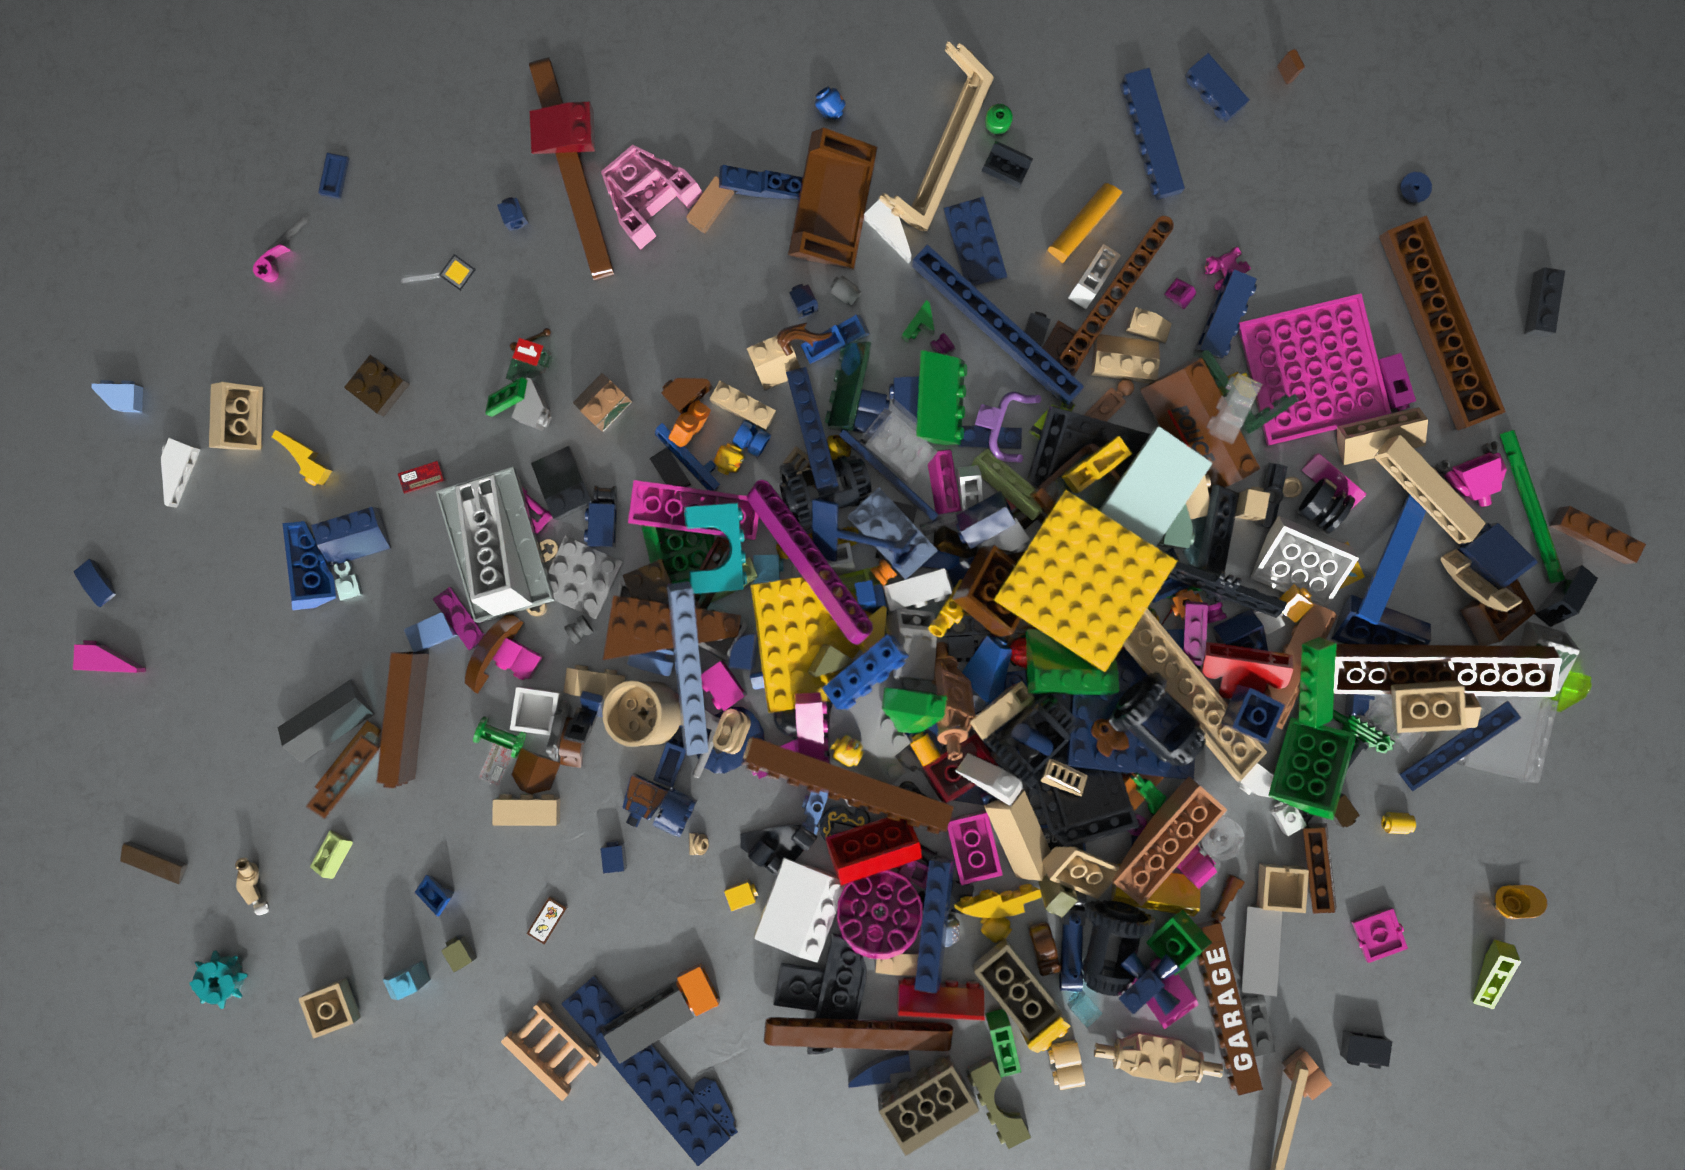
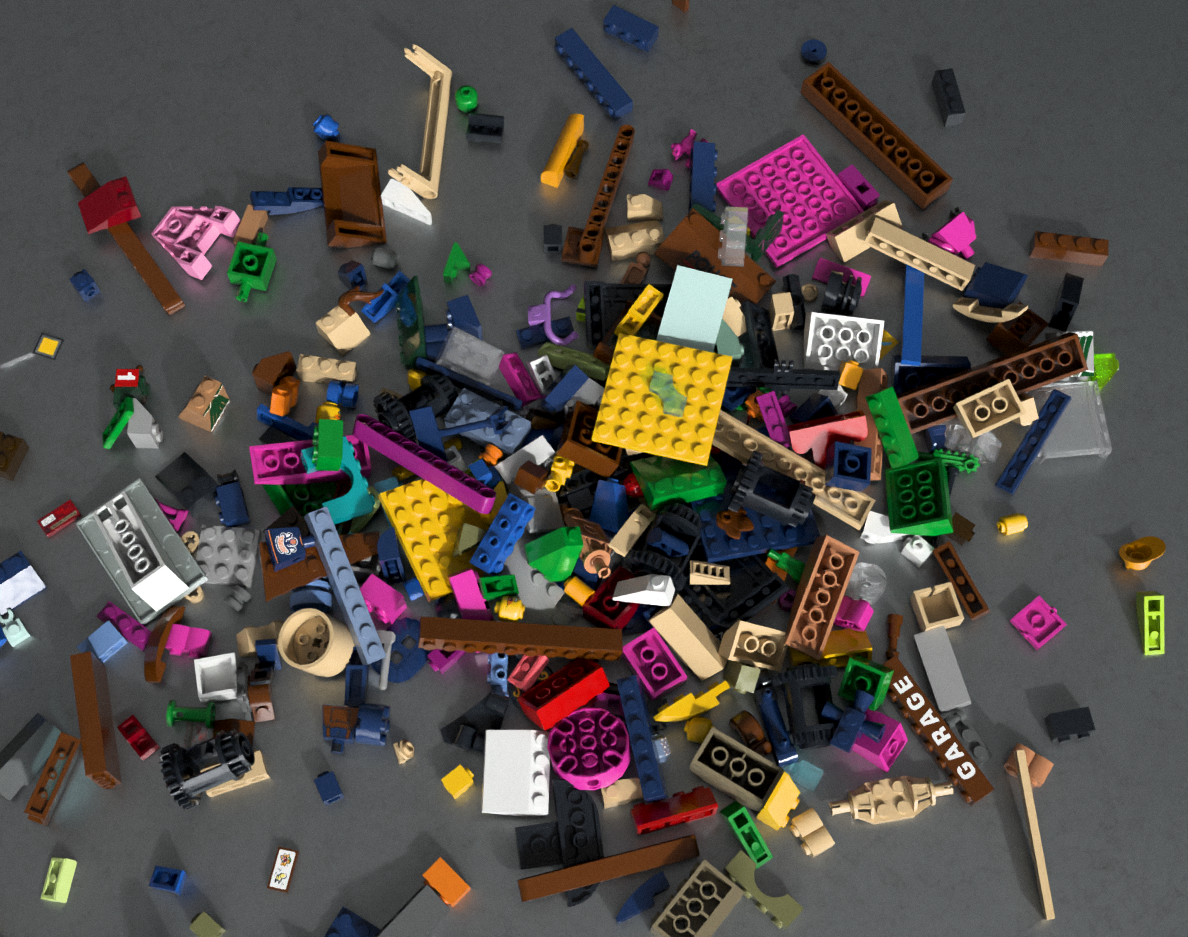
camera: 20 degrees left, 20 degrees down
tan brick [713,709,751,754] -> none
dark blue brick [786,367,840,496] -> none
dark blue brick [912,244,1084,407] -> none
green slope [916,351,967,445] -> none
dark blue plate [943,196,1007,287] -> none
white slope [1069,244,1121,309] -> none
green piece [1499,429,1565,583] -> none
none -> dark red slope [117,715,160,761]
none -> black piece [159,729,255,810]
none -> green brick [227,232,277,302]
none -> dark blue torso [264,527,315,572]
none -> green brick [312,419,343,471]
none -> green slope [479,574,519,602]
none -> coral slope [507,655,549,692]
none -> reddish brown brick [514,460,548,494]
none -> dark brown piece [563,140,589,178]
none -> clear light blue tile [649,371,687,418]

